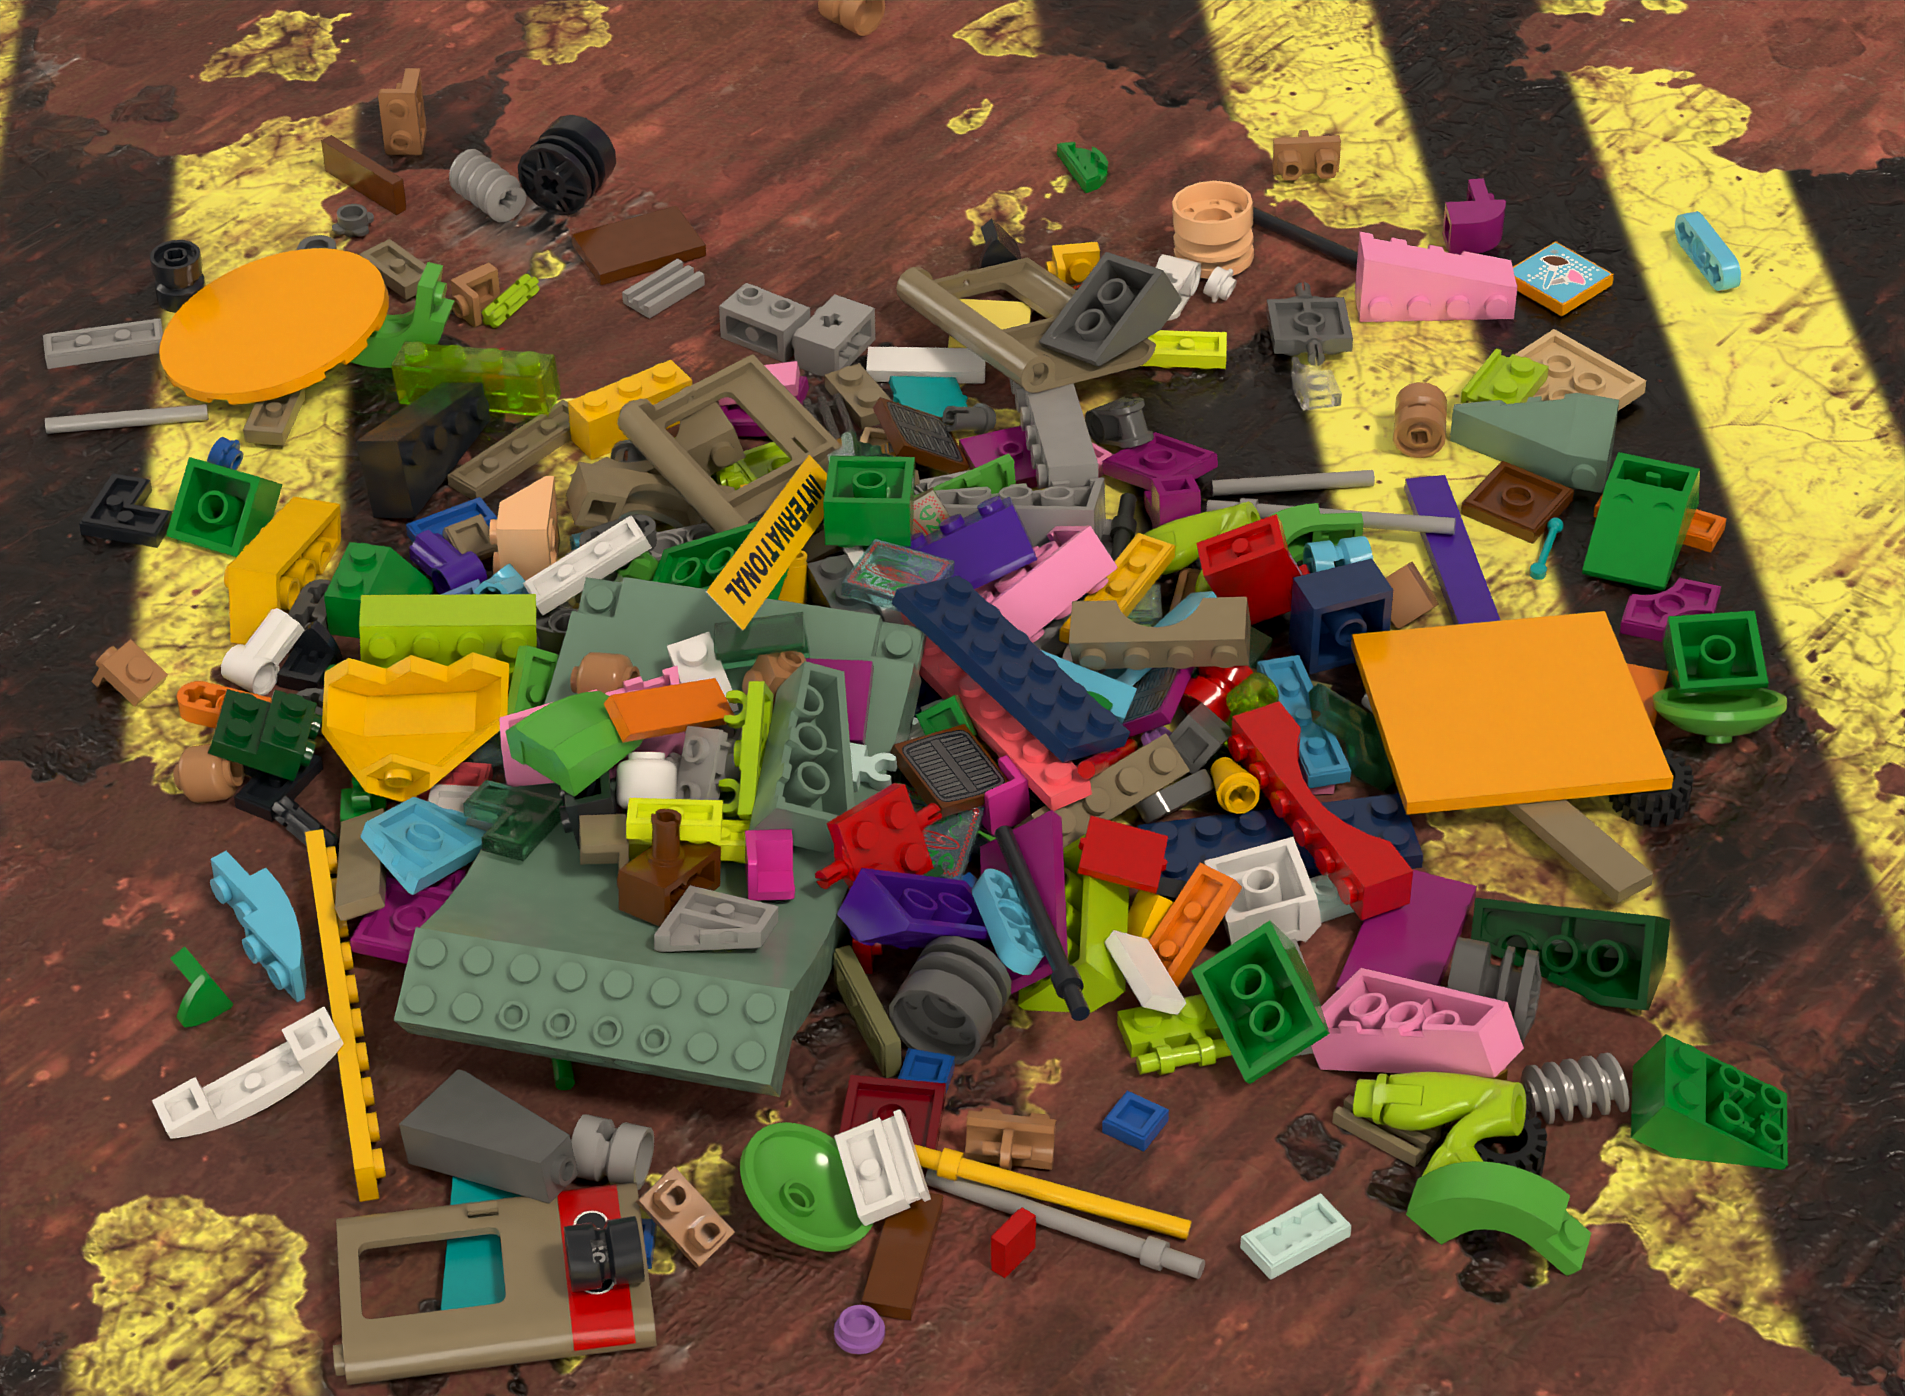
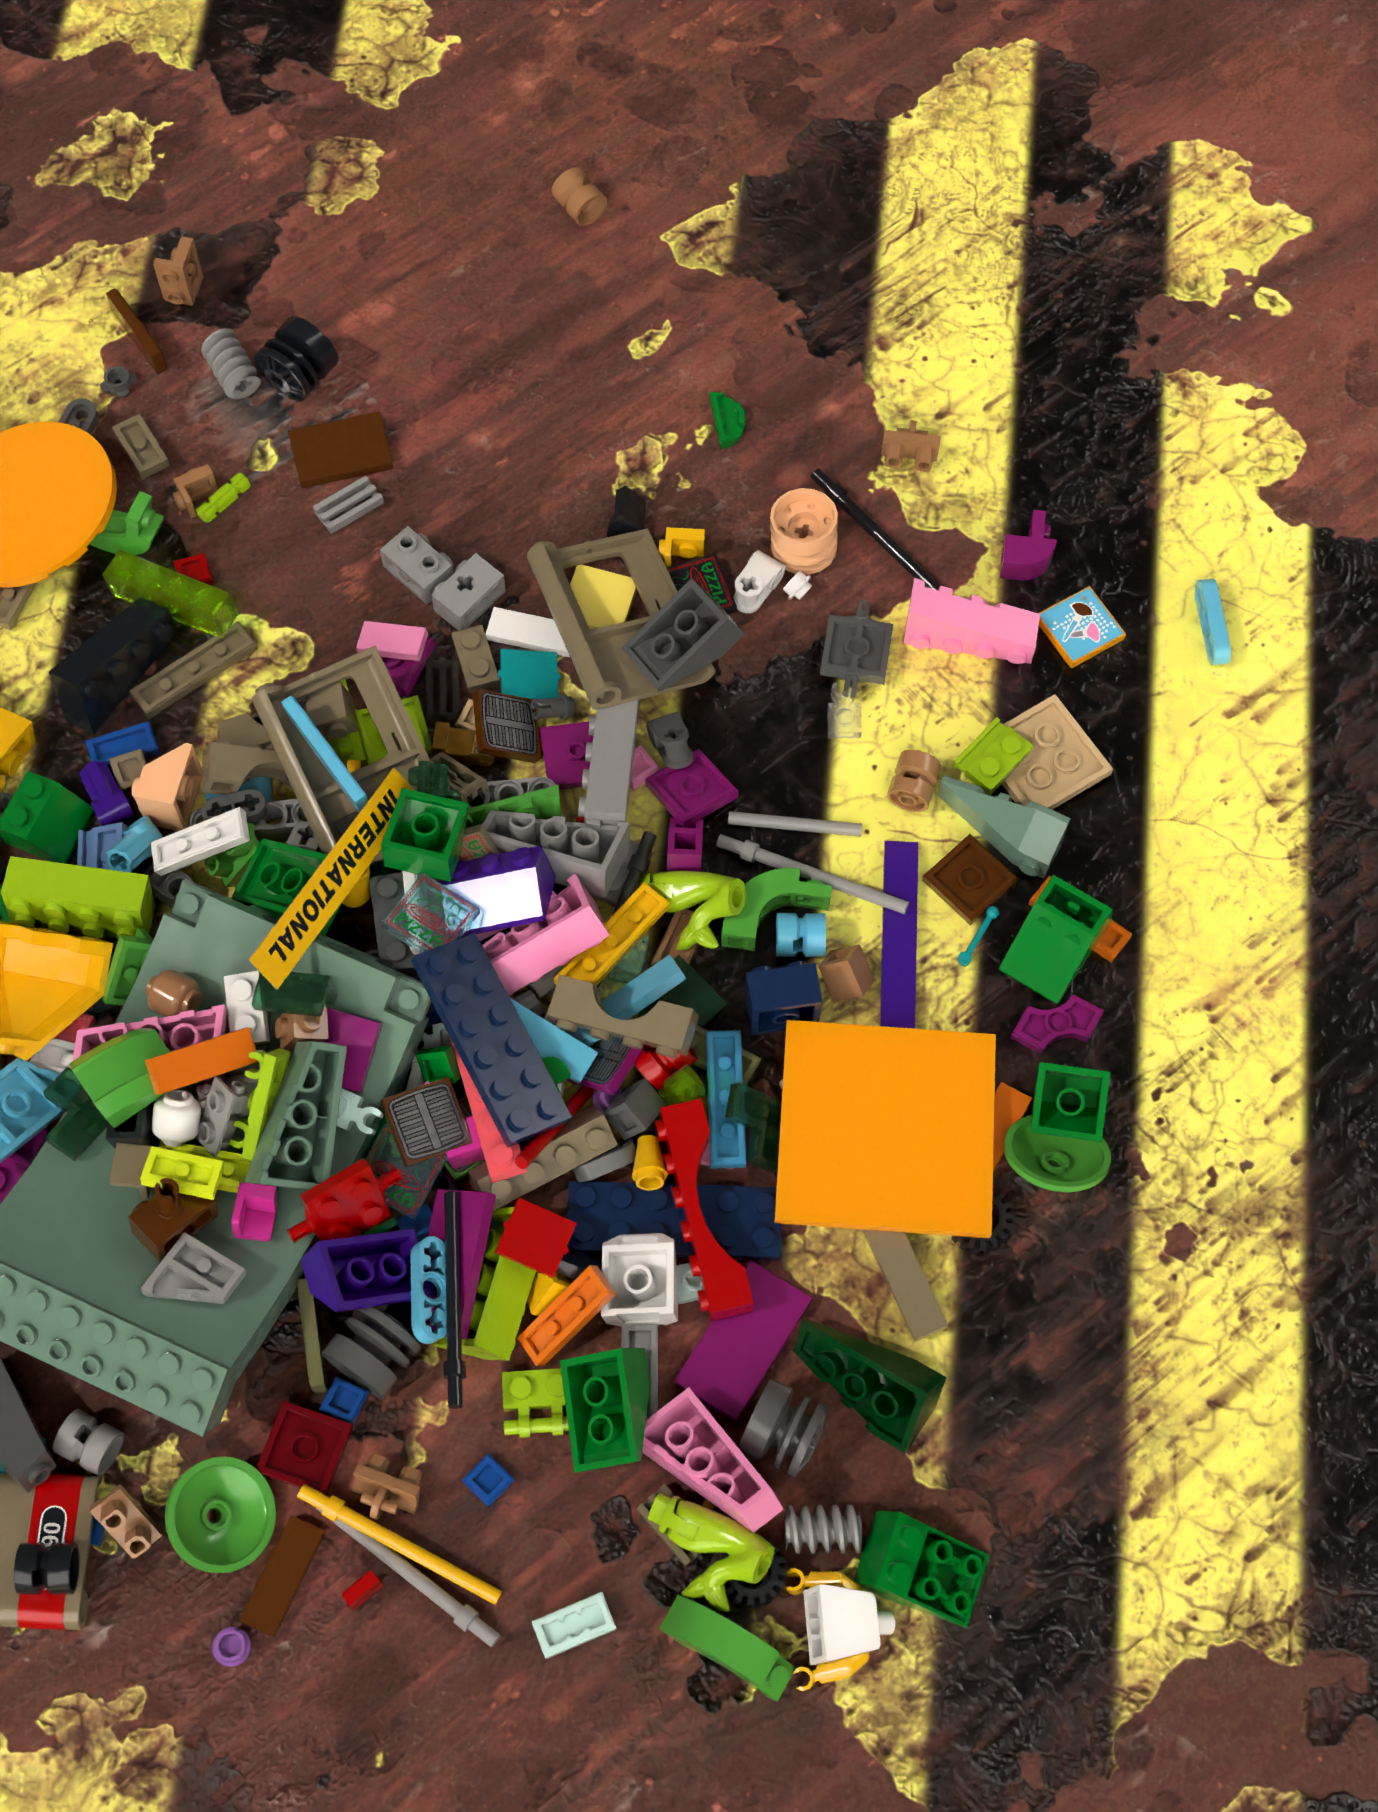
camera: 10 degrees right, 25 degrees up
yellow brick [568,360,692,460] -> none
white plate [834,1109,931,1226] -> none
white tile [1105,930,1186,1015] -> none
neon yellow plate [1141,330,1227,370] -> none
red panel [1196,514,1310,625] -> none
none -> medium azure tile [281,696,369,813]
none -> white torso [785,1568,895,1691]

